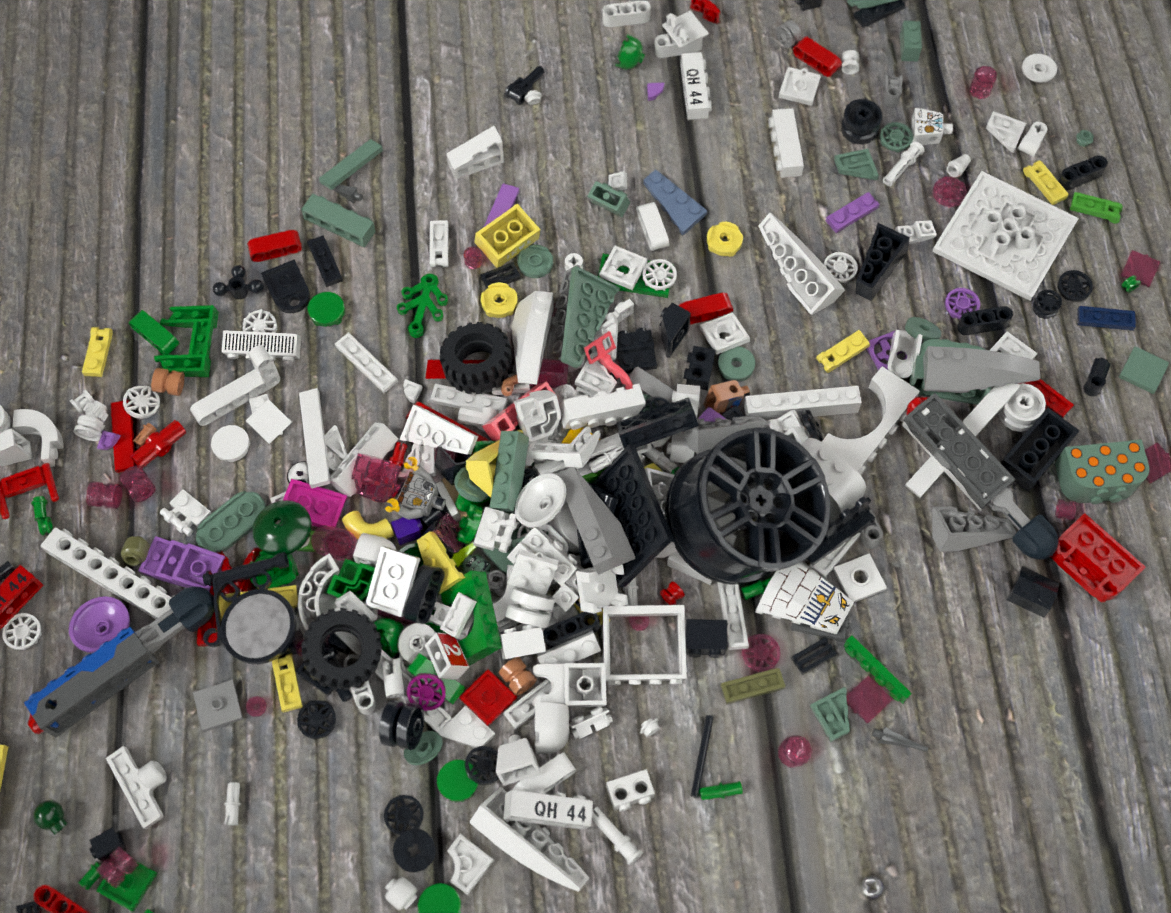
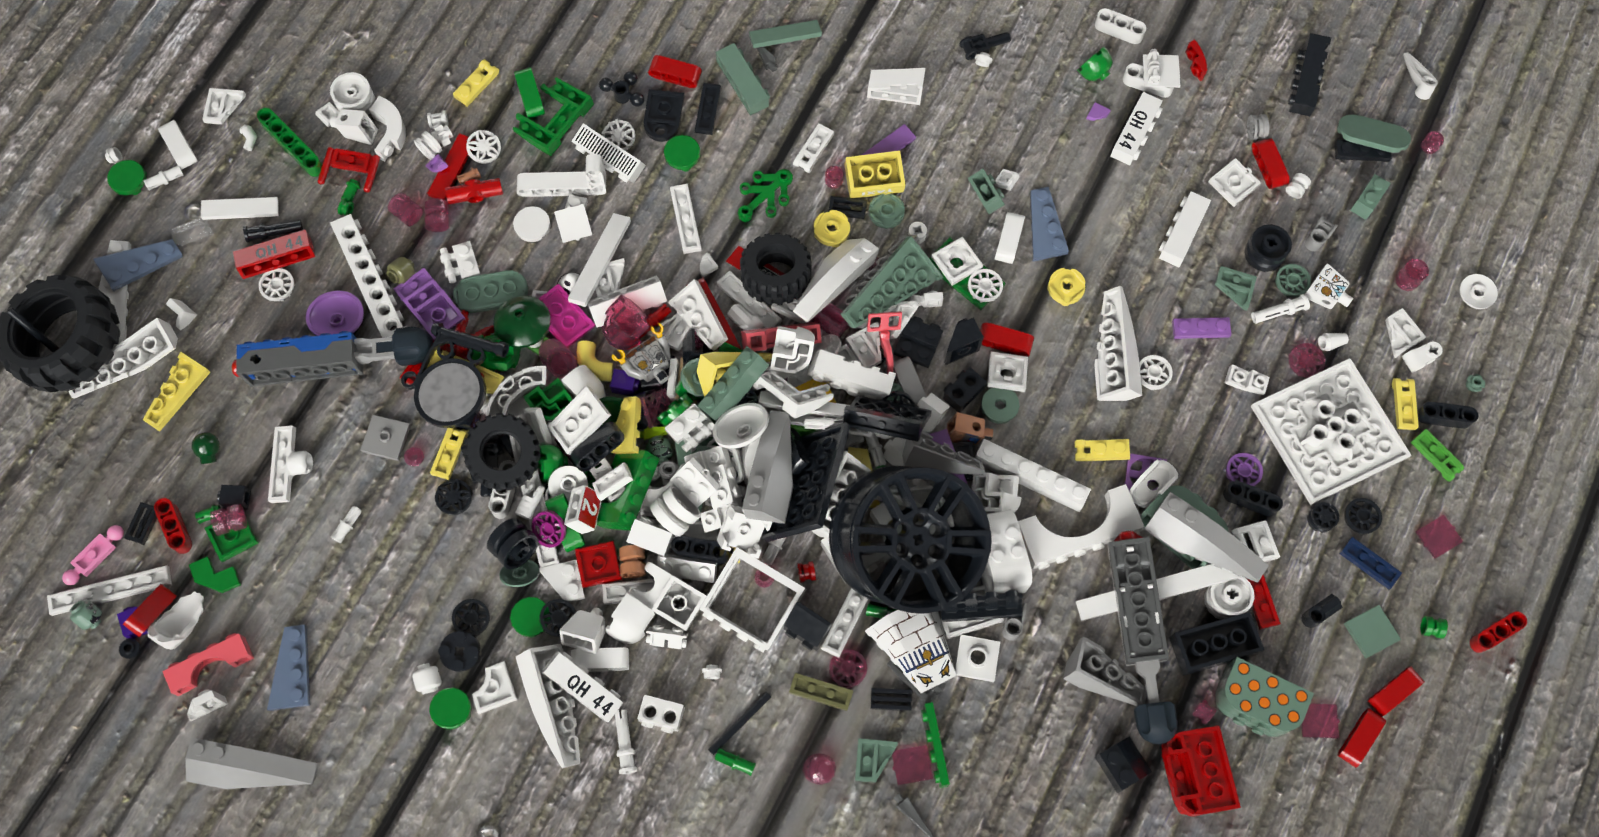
camera: 30 degrees right, 5 degrees up
nougat wheel [151,367,185,396] -> none
nougat arm [501,374,518,396] -> none
black wheel [801,409,824,442] -> none
black wedge [855,223,910,301] -> none
sand green tile [905,317,942,342] -> none
green bush [1122,275,1141,293] -> none

